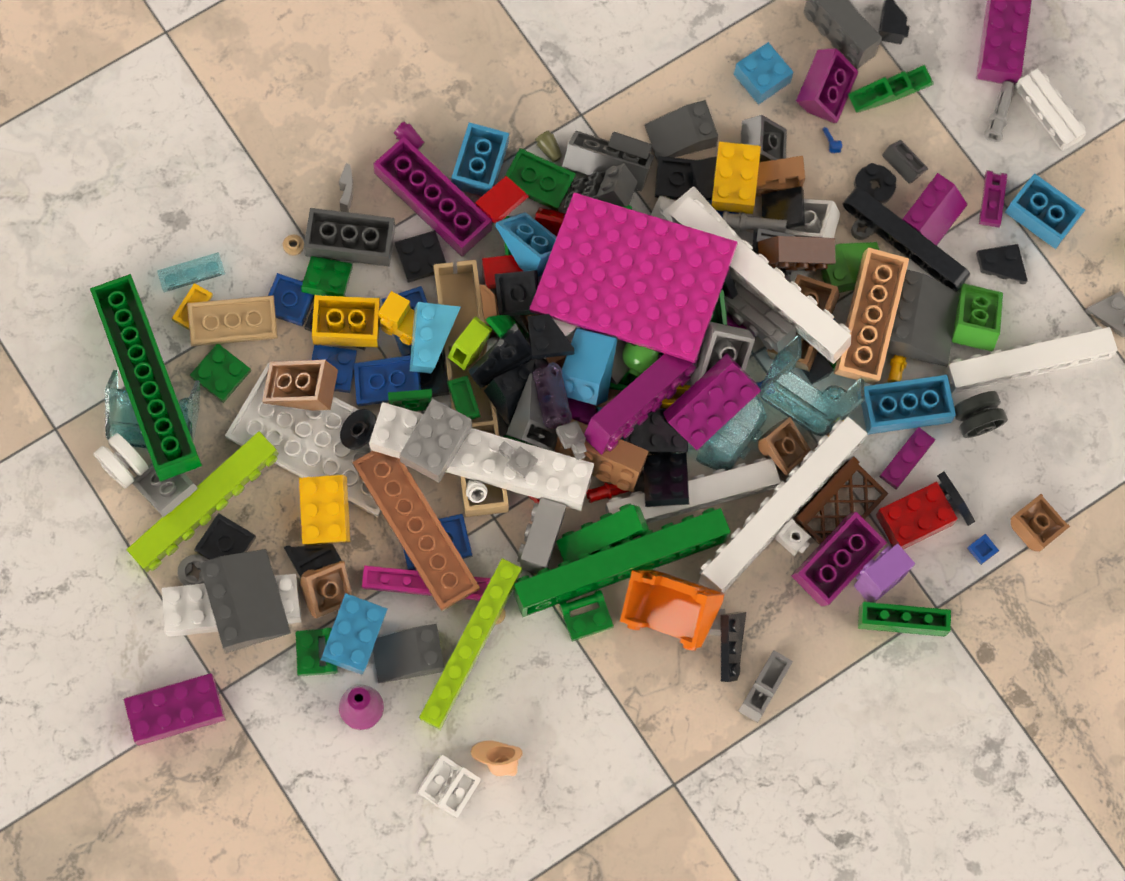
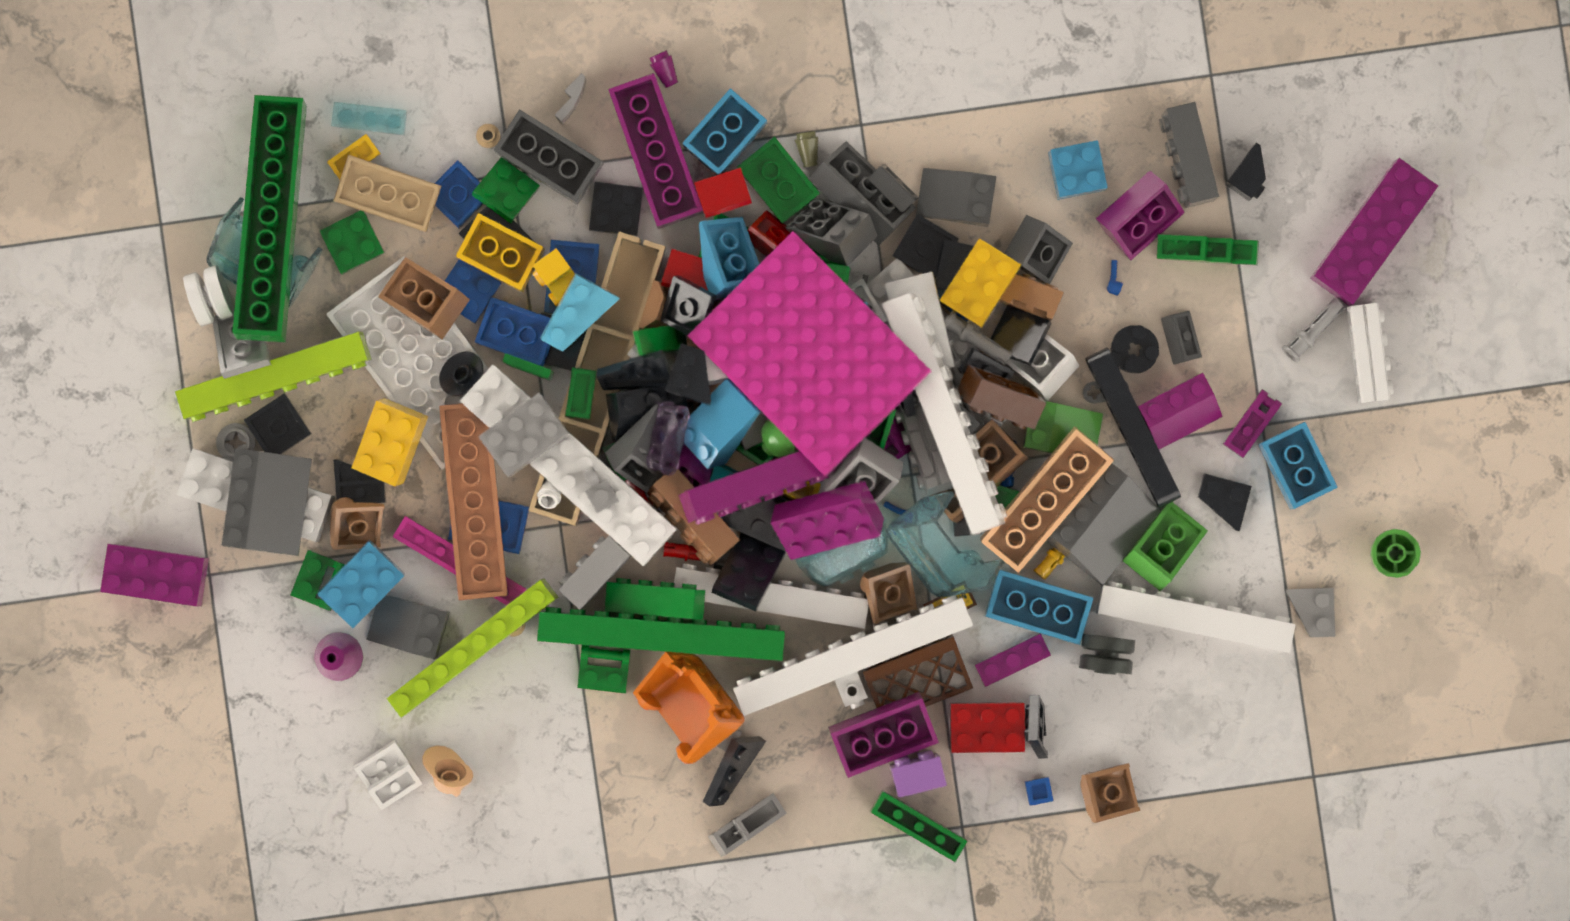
camera: 35 degrees right, 15 degrees up
lime slope [448,317,493,370] -> none
light grey plate [556,421,587,460] -> none

